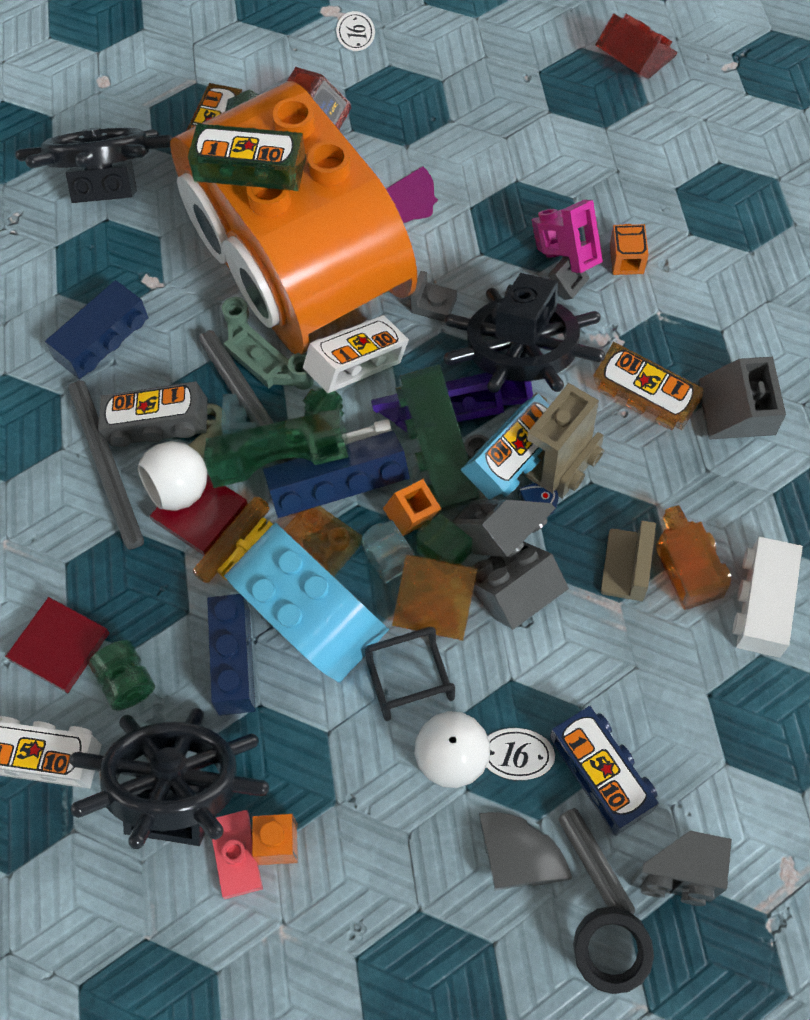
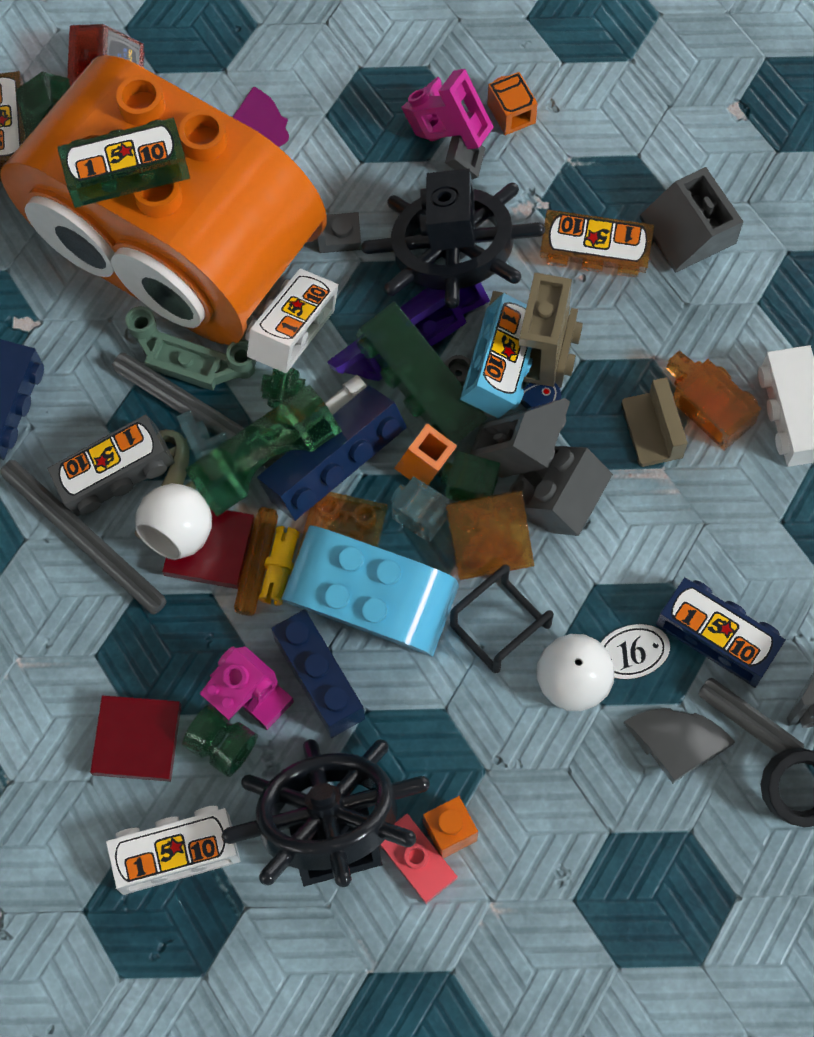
camera: 25 degrees left, 5 degrees up
none -> dark pink tile [200,646,294,730]

